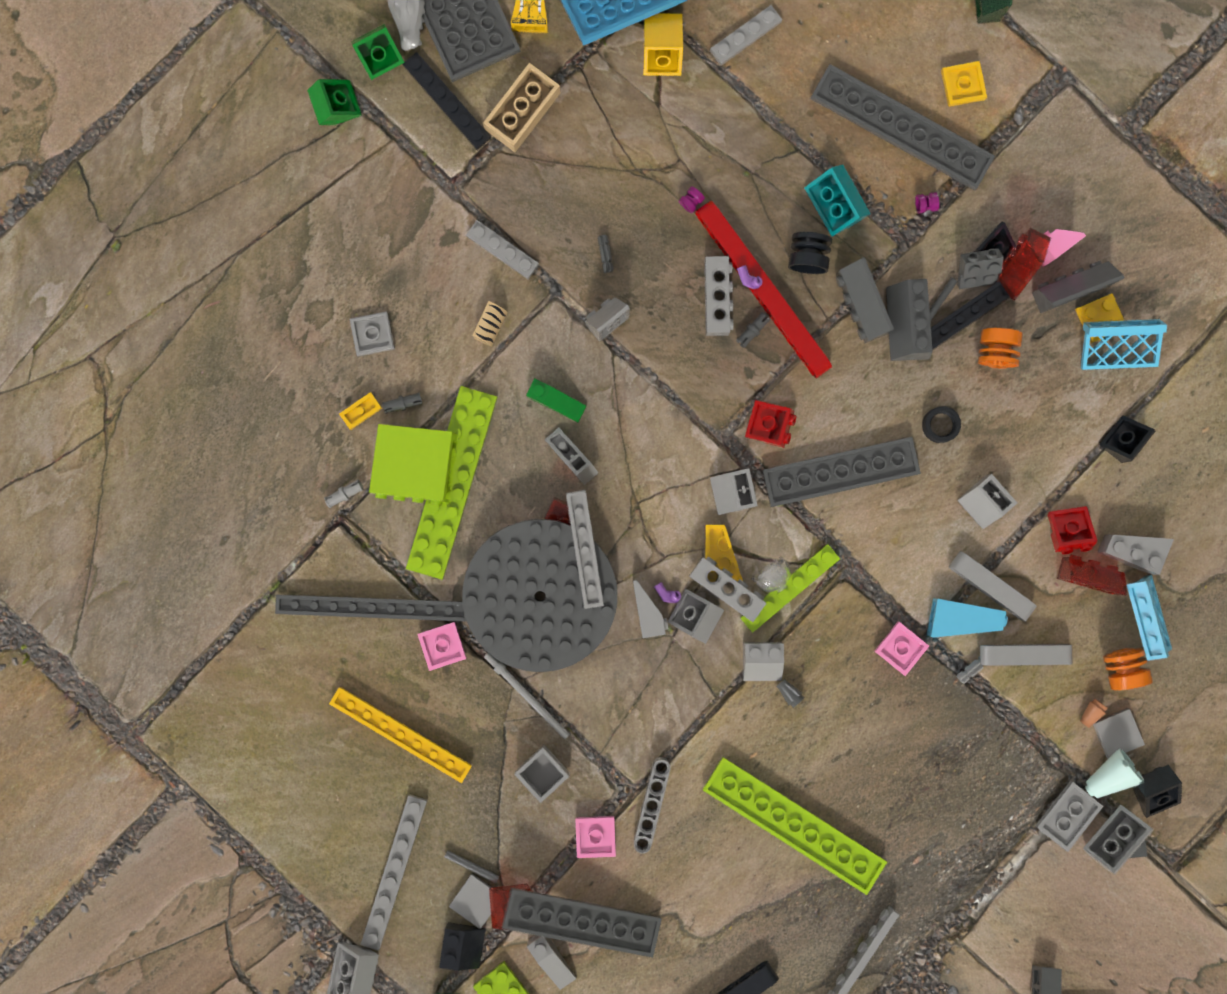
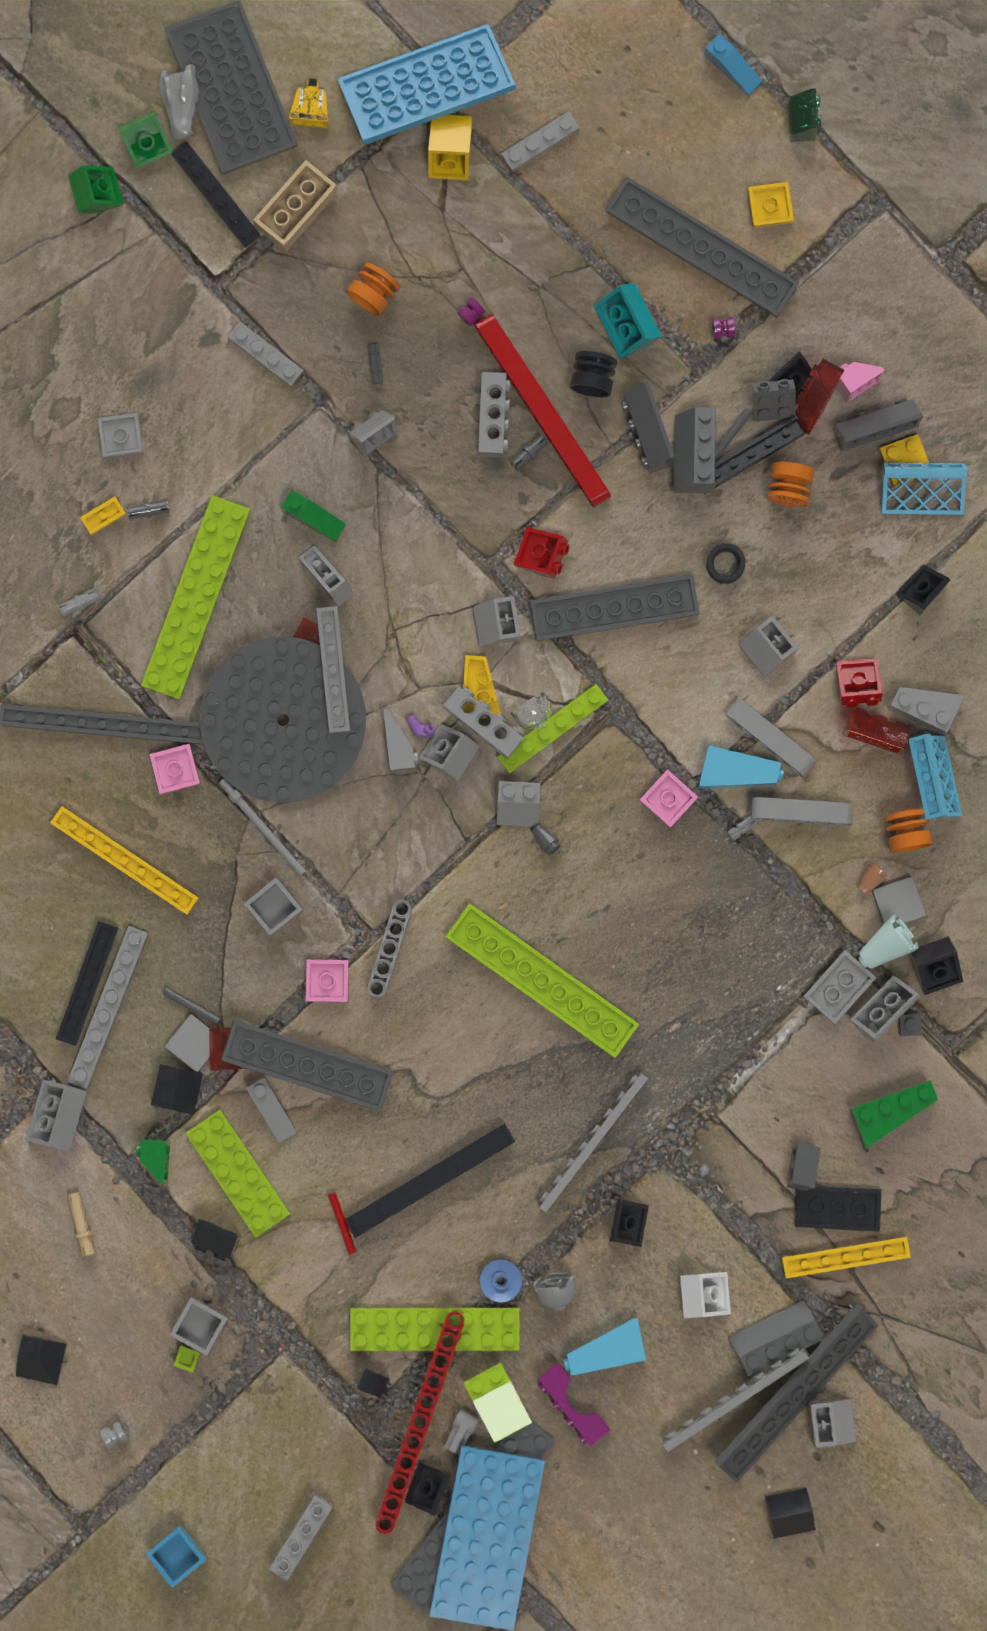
camera: 10 degrees right, 5 degrees down
lime panel [369,424,458,505] -> none
tan brick [472,301,508,347] -> none
medium lavender arm [737,265,763,289] -> none
none -> black plate [56,921,119,1046]
none -> orange wheel [346,262,400,316]
none -> green wedge [850,1080,938,1149]

